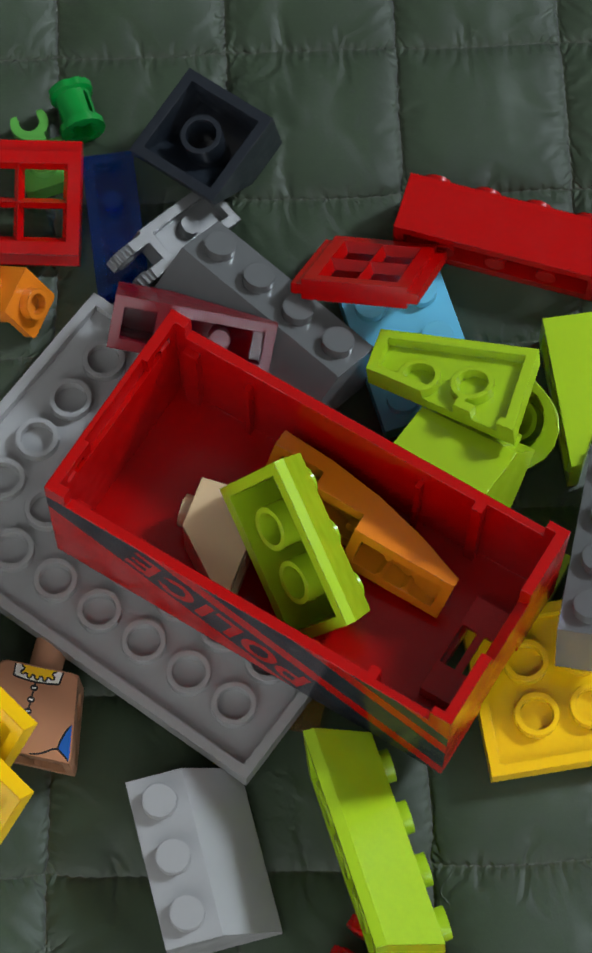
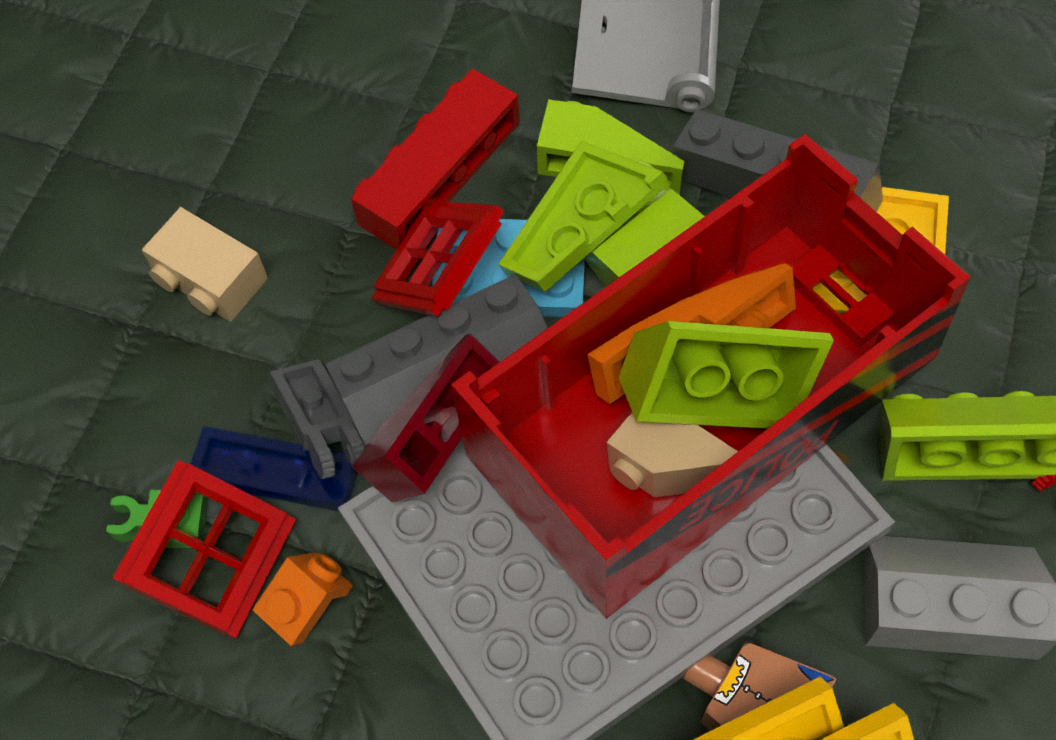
camera: 70 degrees left, 5 degrees down
green bush [49,76,106,144] -> none
black slope [129,68,282,205] -> none
none -> tan brick [142,207,268,322]

